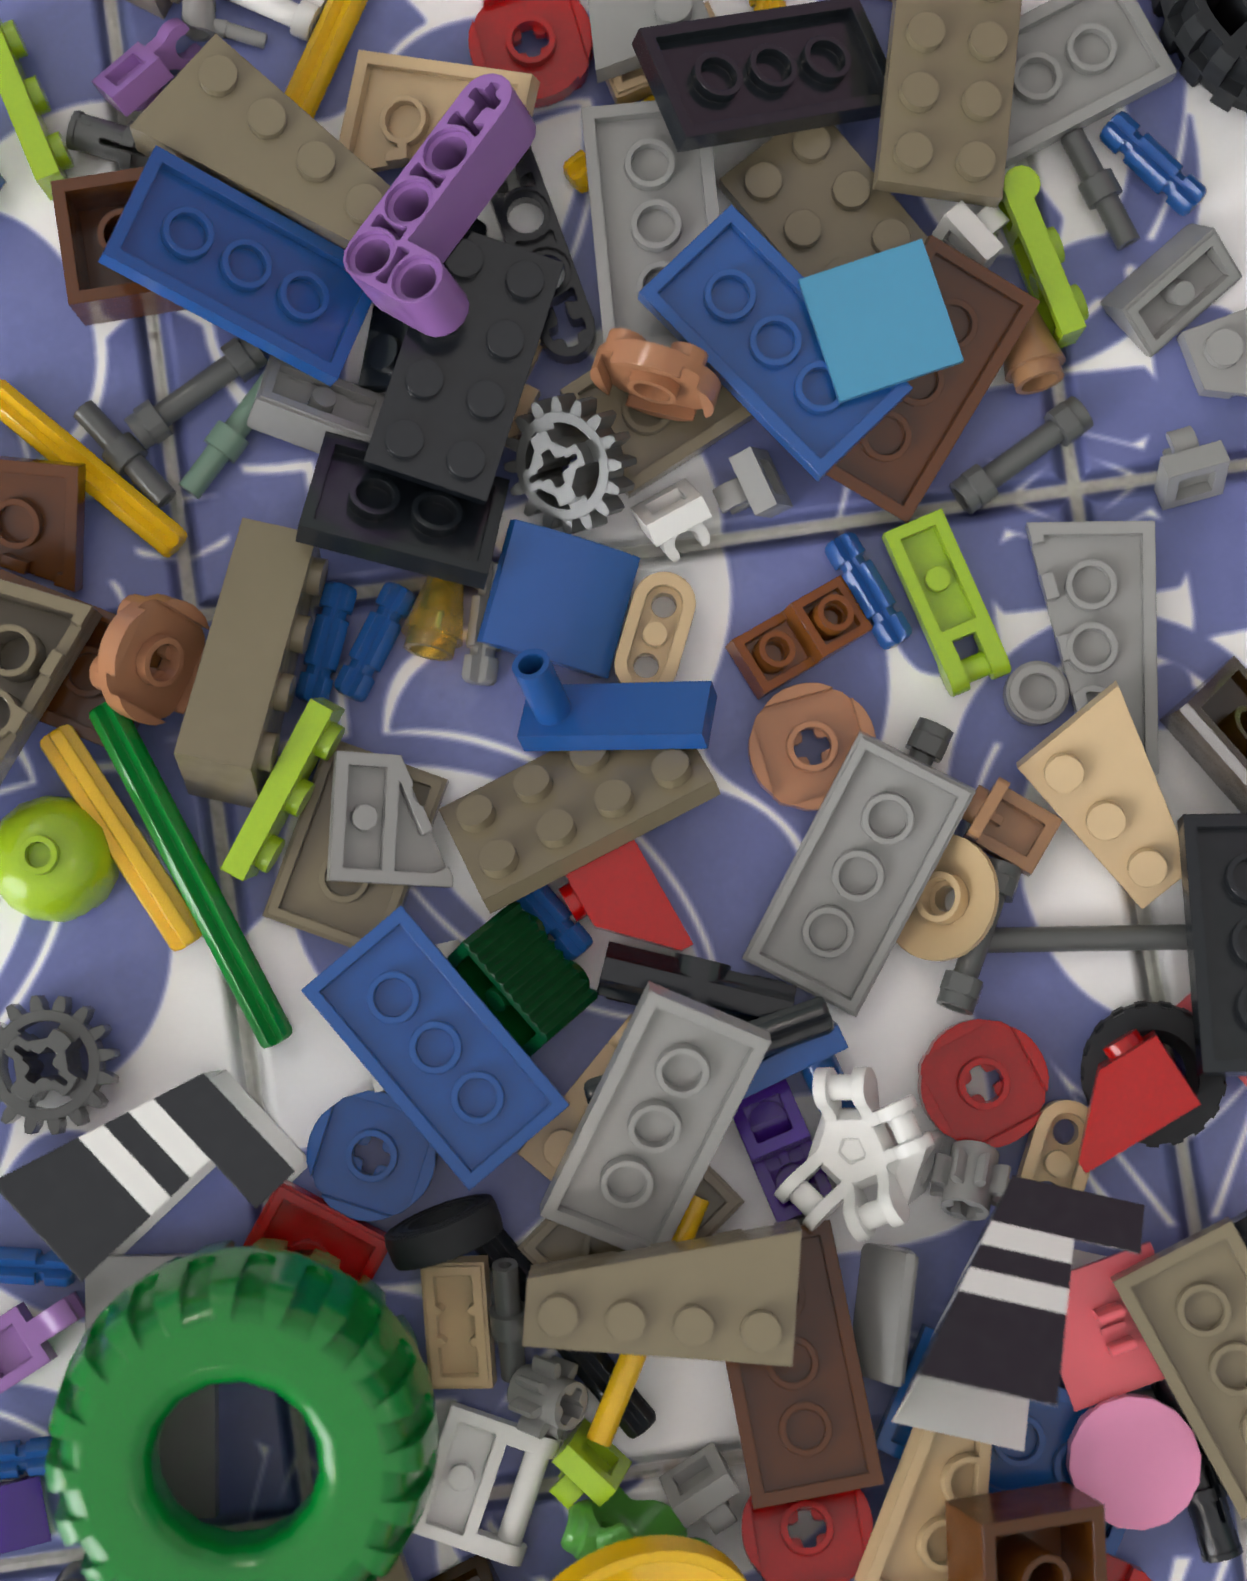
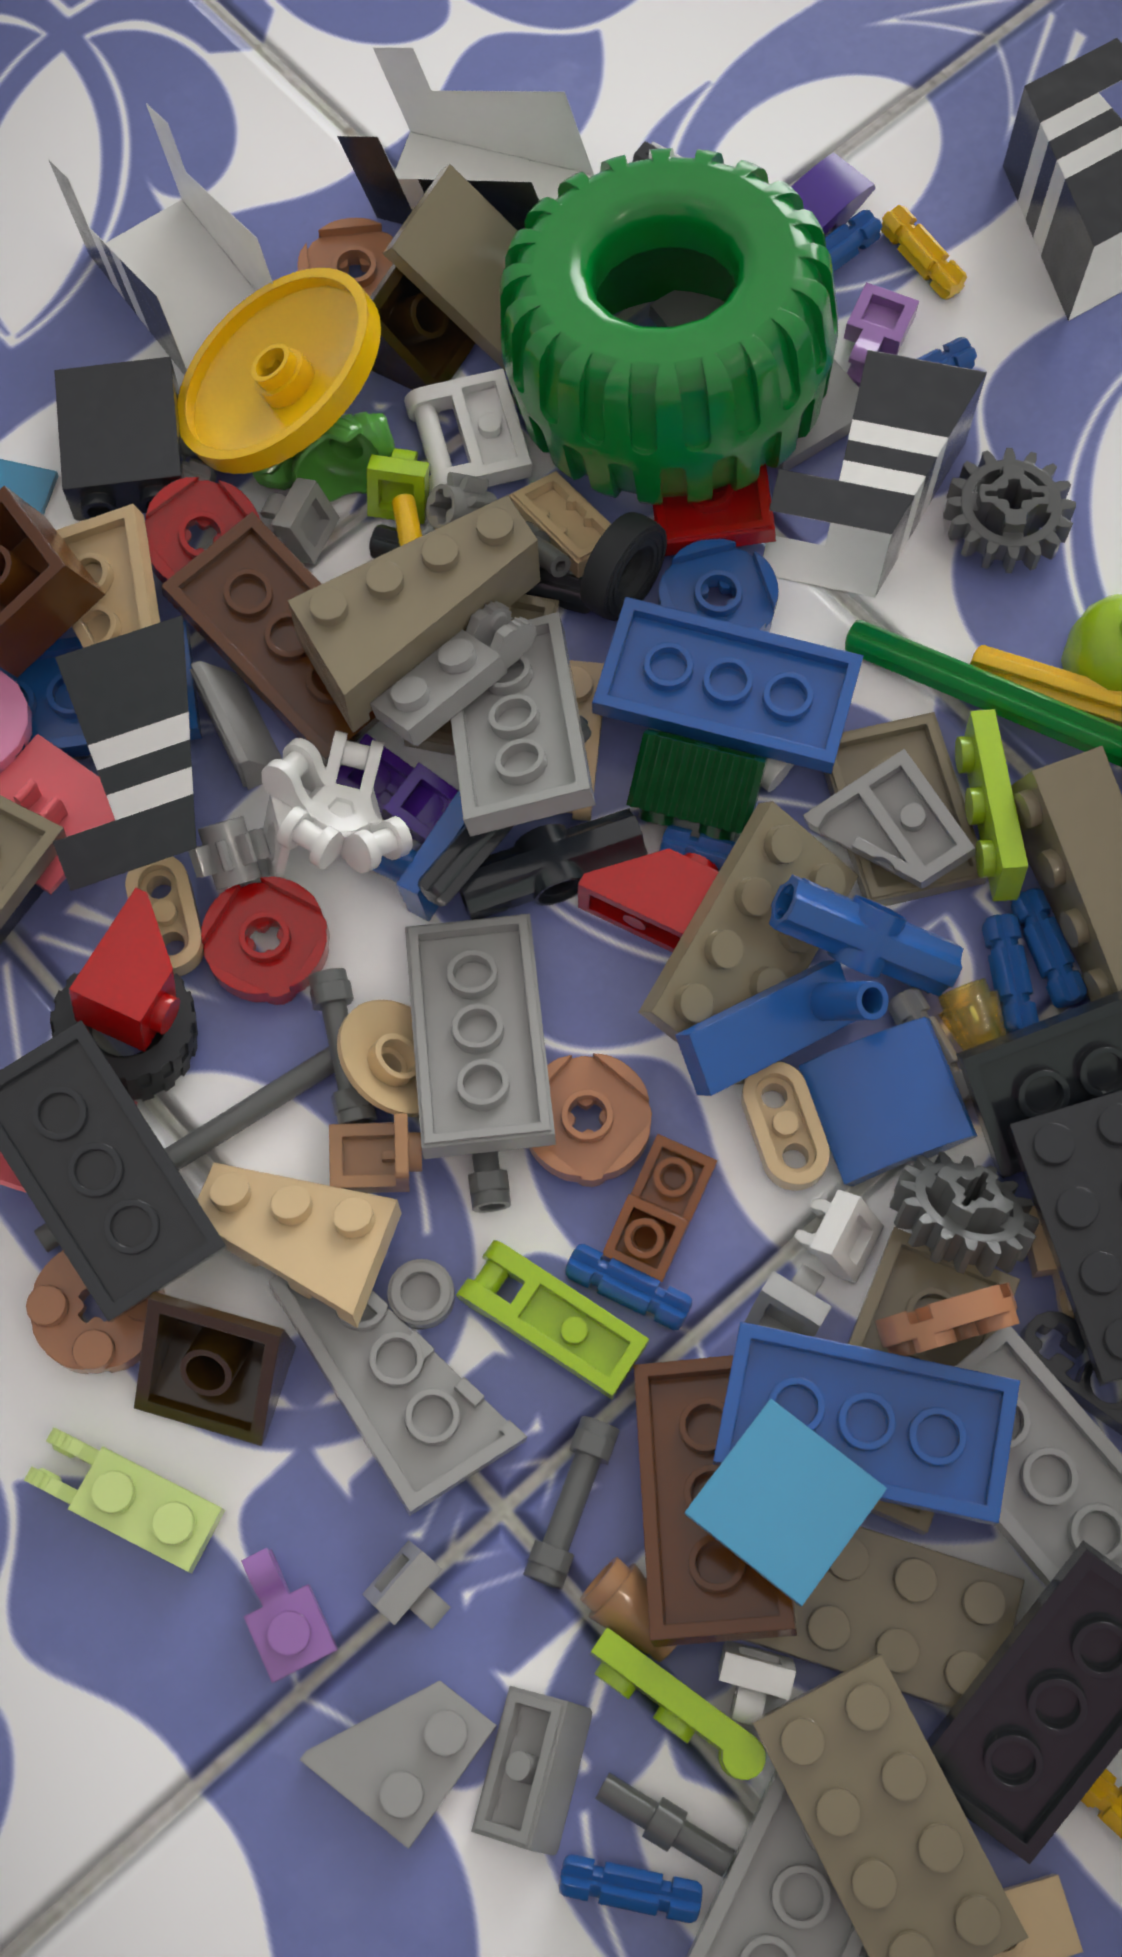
camera: 145 degrees right, 15 degrees down
none -> light grey hinge [370,601,537,746]
none -> blue piece [769,874,964,997]

